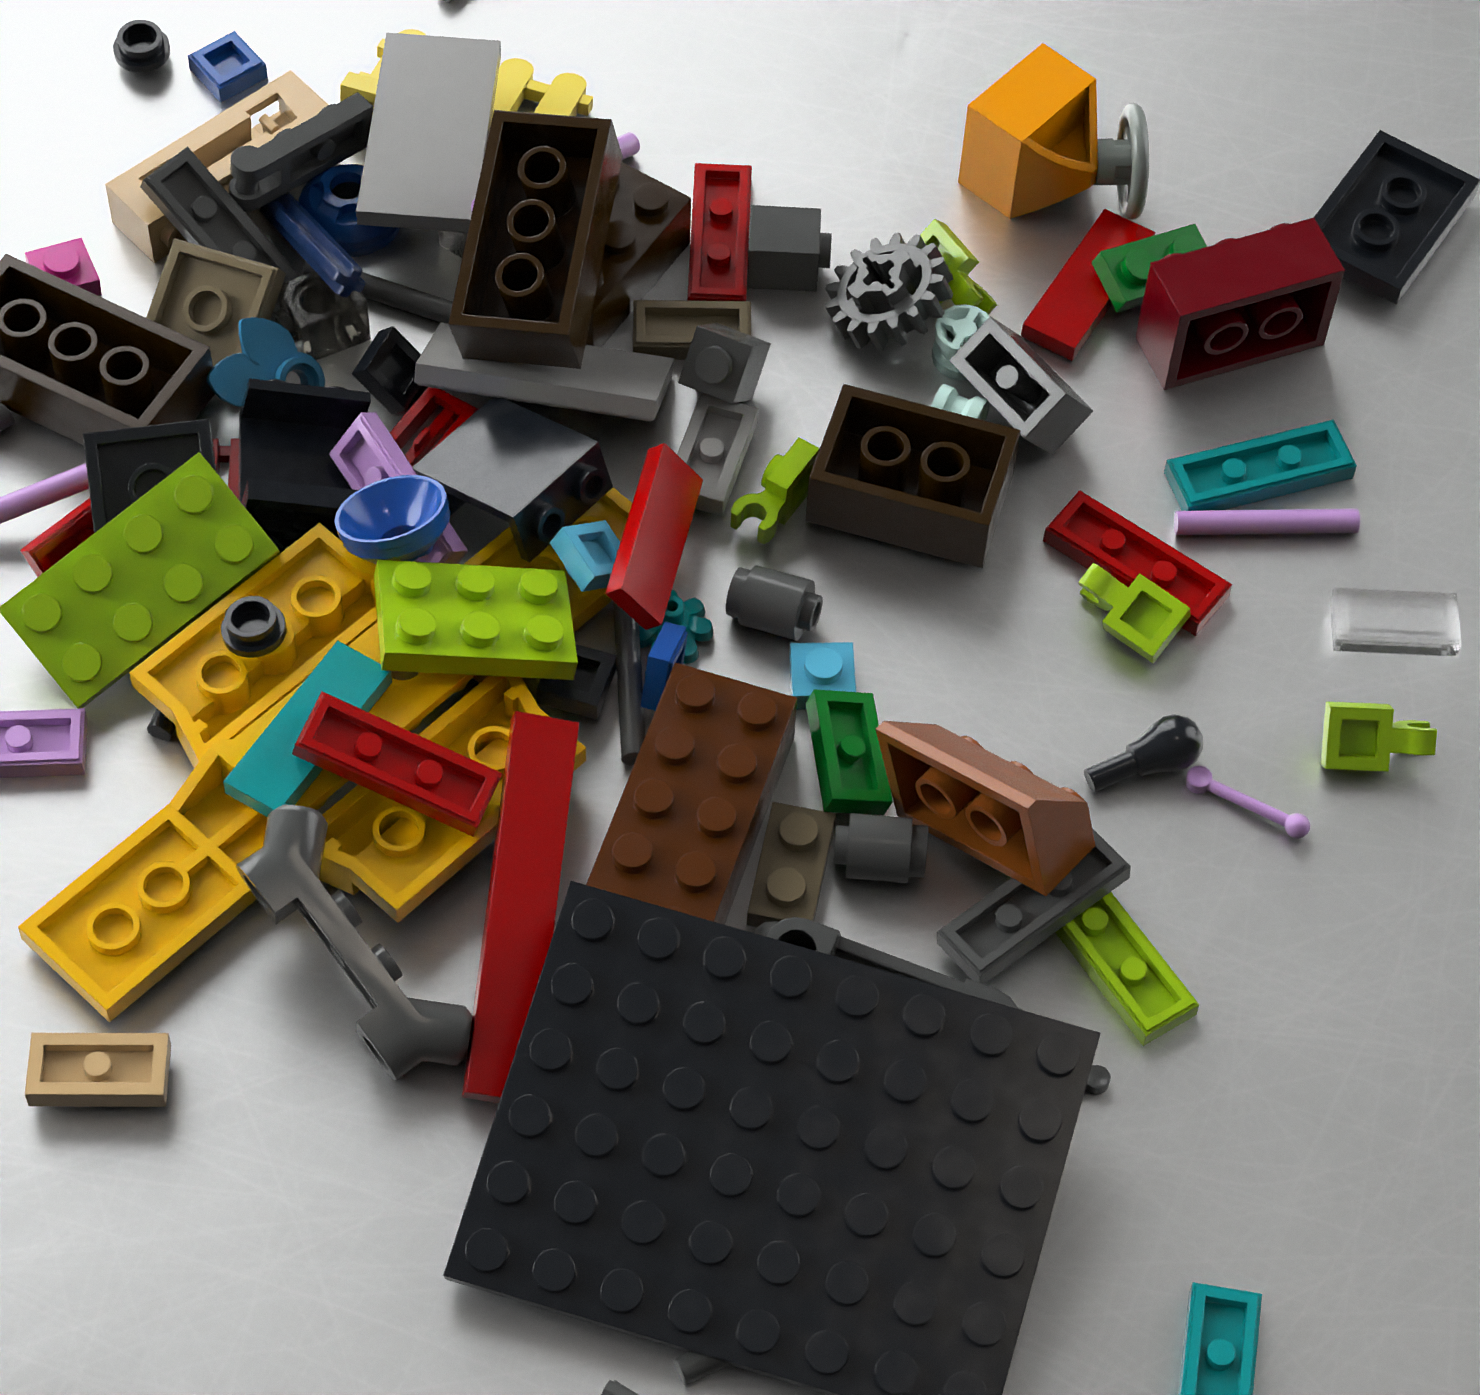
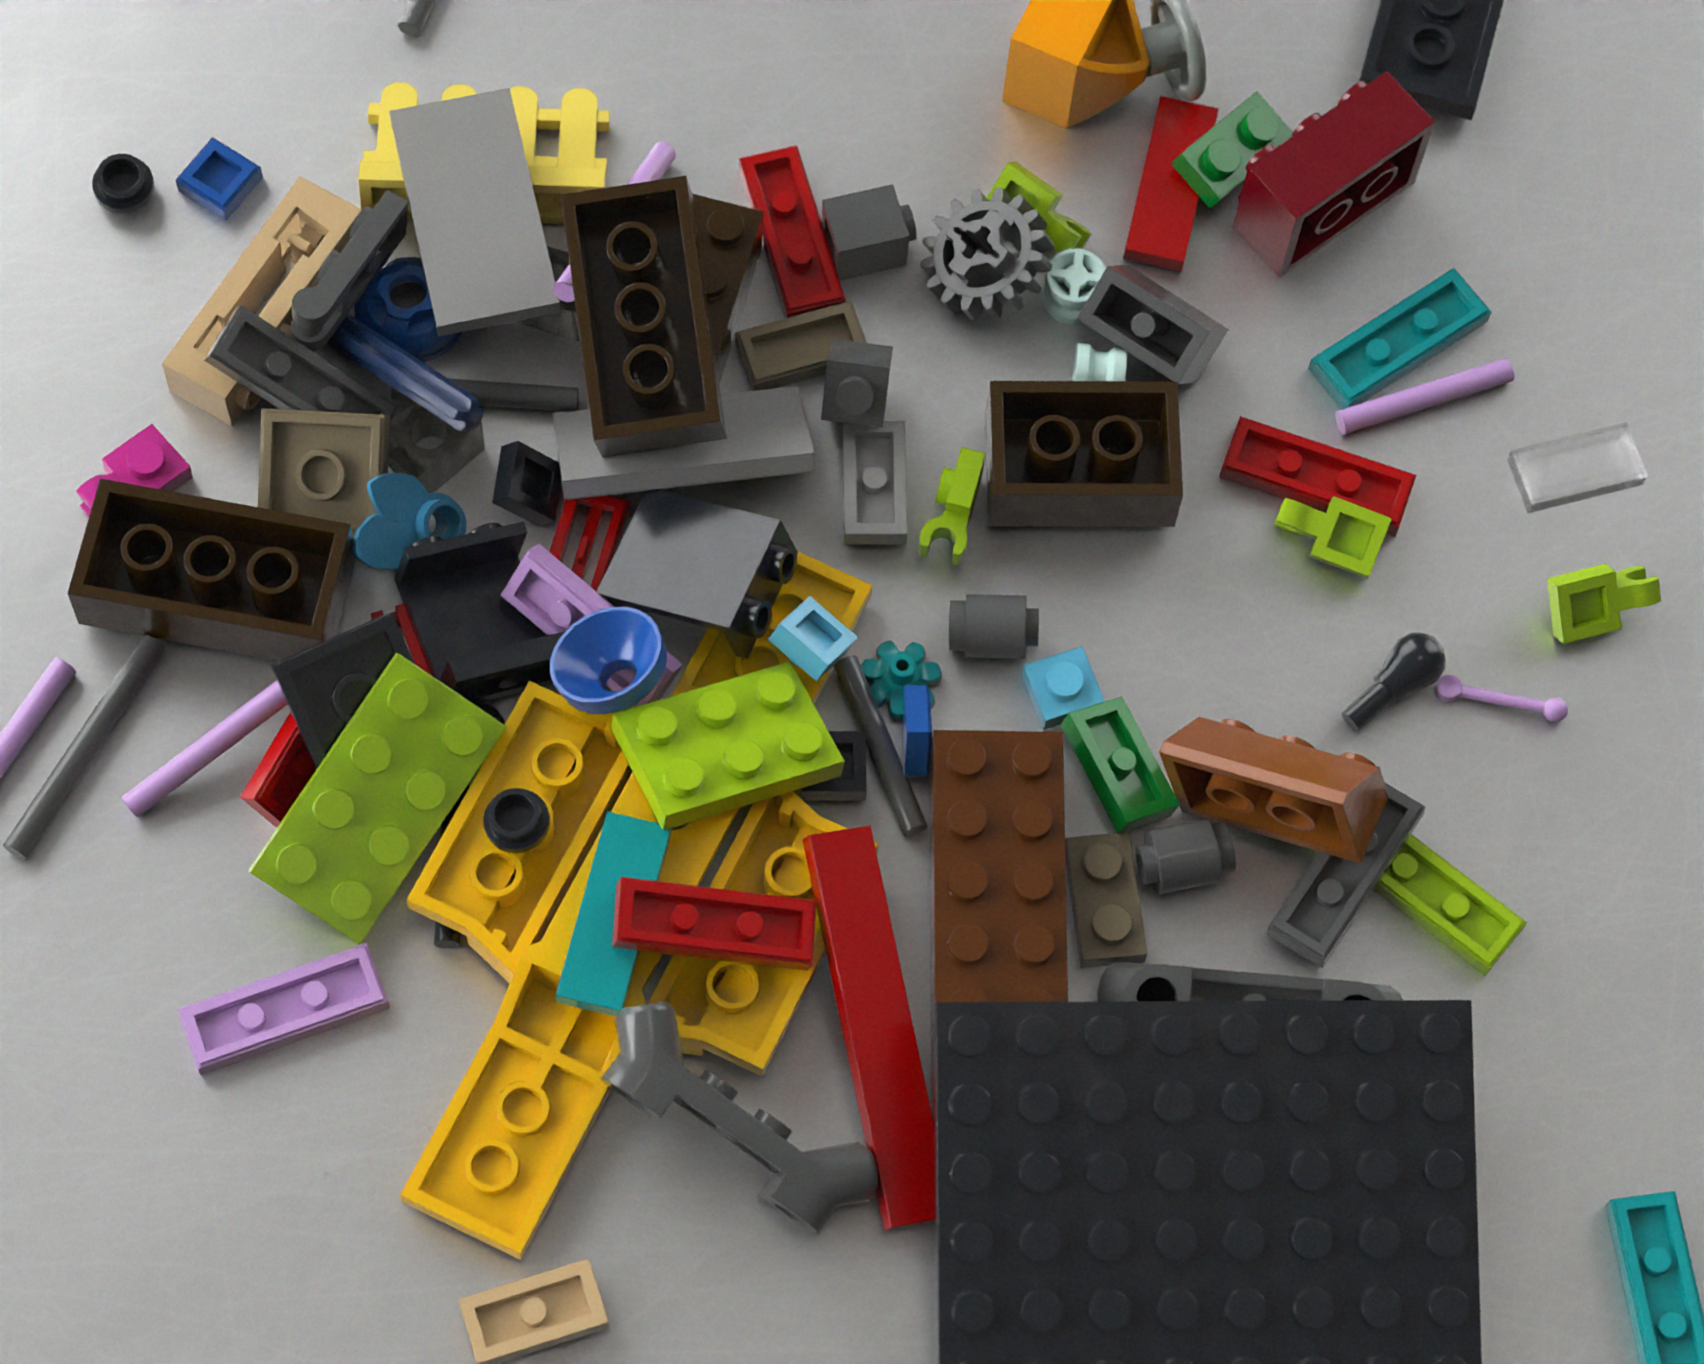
camera: 20 degrees left, 10 degrees up
red tile [605,443,703,630] -> none

